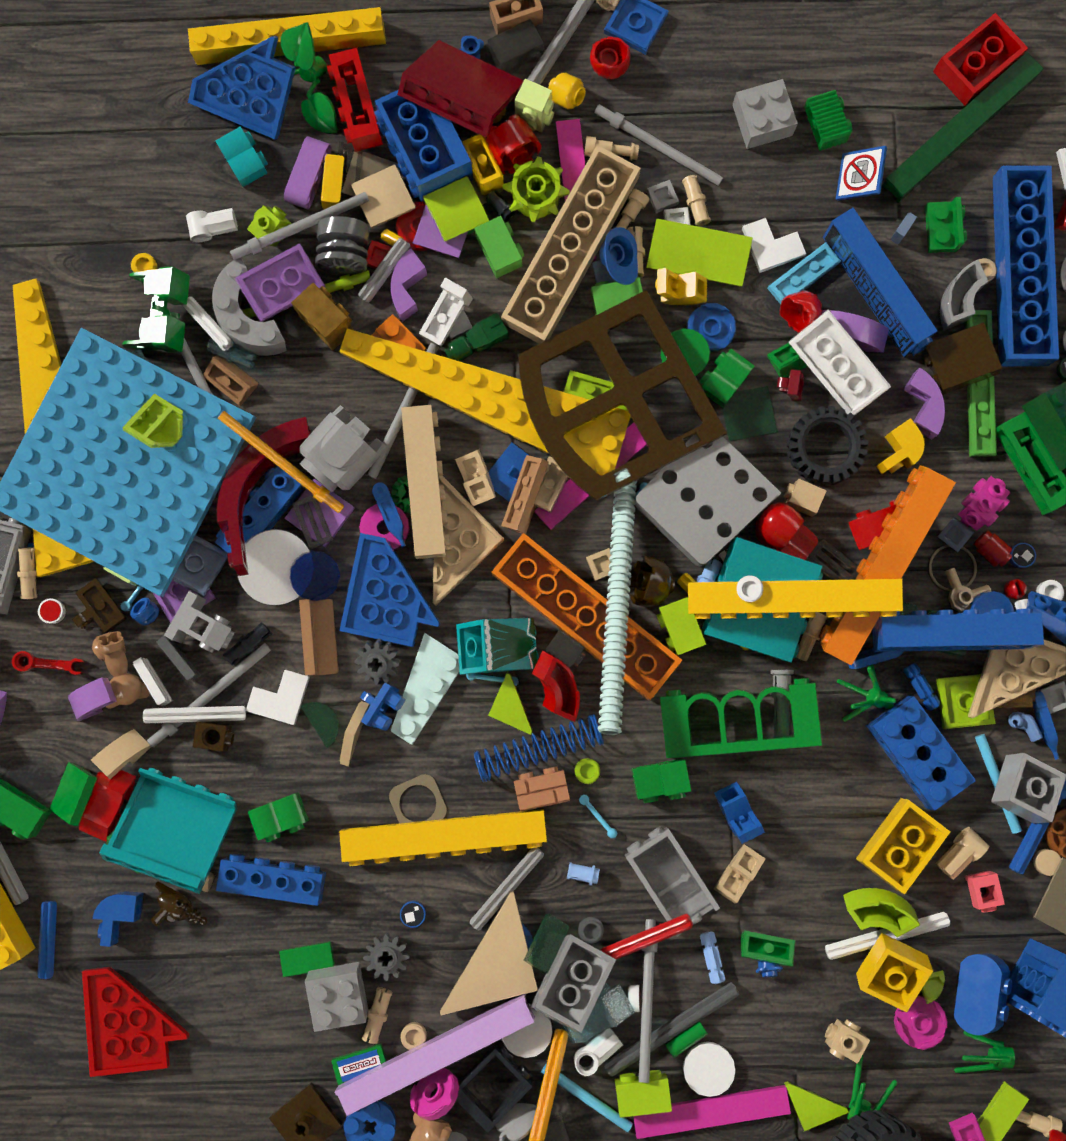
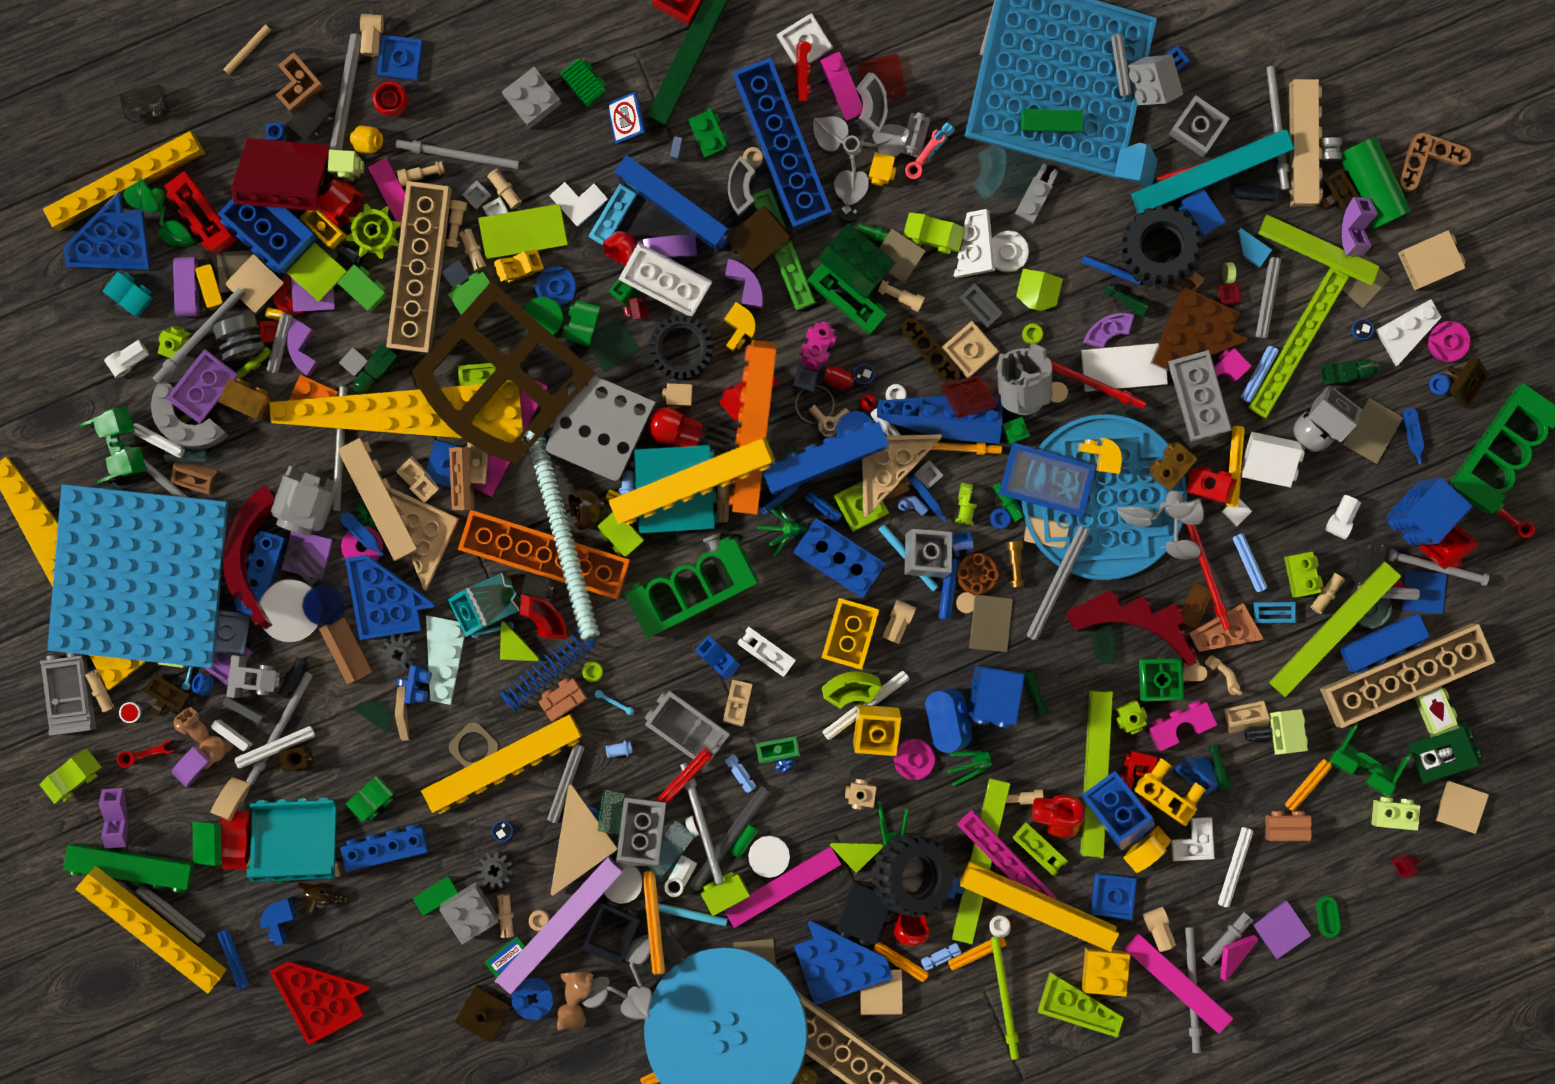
camera: 30 degrees left, 5 degrees up
lime slope [122,393,183,448] -> none
yellow tile [131,253,157,272] -> none
light orange bar [218,411,344,513] -> none
white tile [246,670,310,725] -> none
dark pink tile [410,1067,459,1121] -> none
white bracket [419,278,473,347] -> none
dark grey plate [578,917,604,944] -> none
tan tile [586,548,611,581] -> none
blue piece [599,227,638,285] -> none
green brick [631,759,691,803] -> none
white tile [737,576,763,602] -> none
lime tile [922,970,945,1004] -> none
coral brick [965,871,1005,912] -> none
none -> white plate [737,626,796,677]

